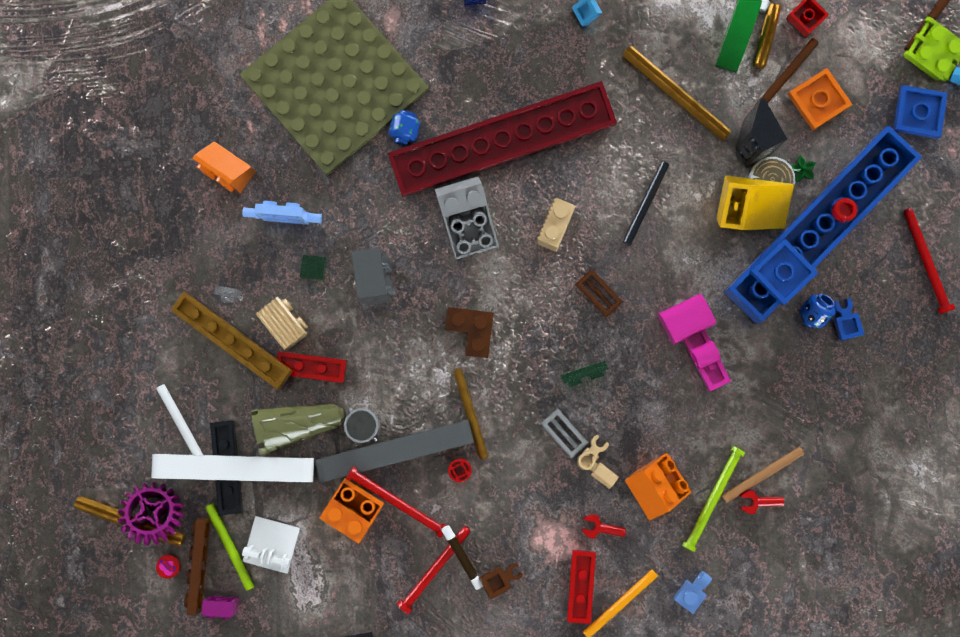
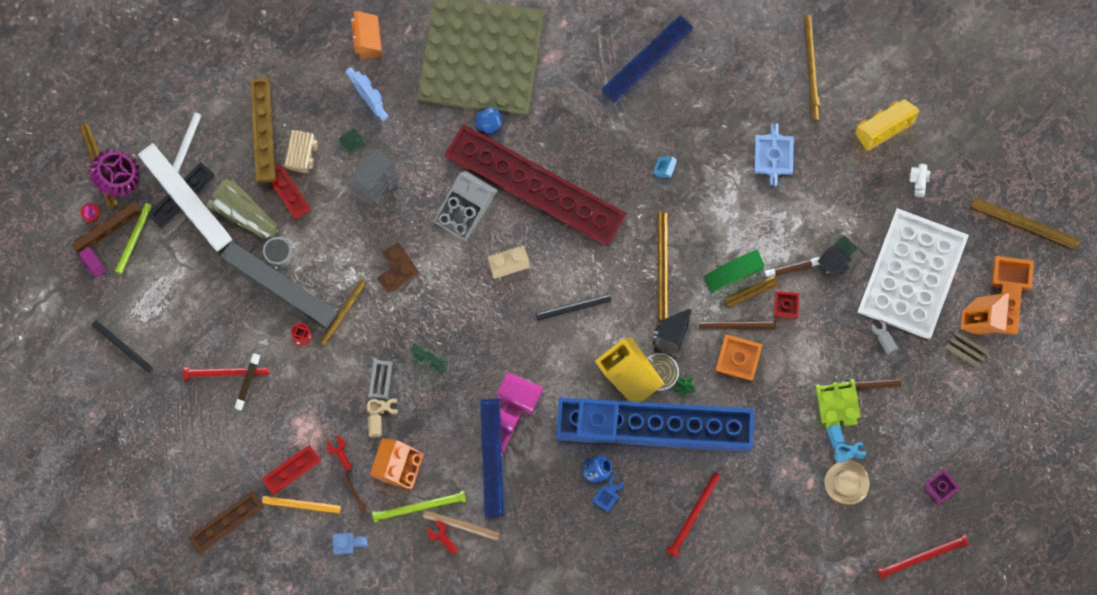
camera: 45 degrees right, 10 degrees down
clear plate [214,285,243,303] -> none
white hinge [242,516,300,574] -> none
orange slope [319,478,385,544] -> none
red bar [346,466,447,538] -> none
reddish brown plate [479,563,523,599] -> none
reddish brown tile [575,269,623,318] -> none
red tile [832,198,858,223] -> none
blue plate [893,85,948,139] -> none
none -> reddish brown hinge [342,475,367,511]
none -> clear blue plate [480,399,505,517]

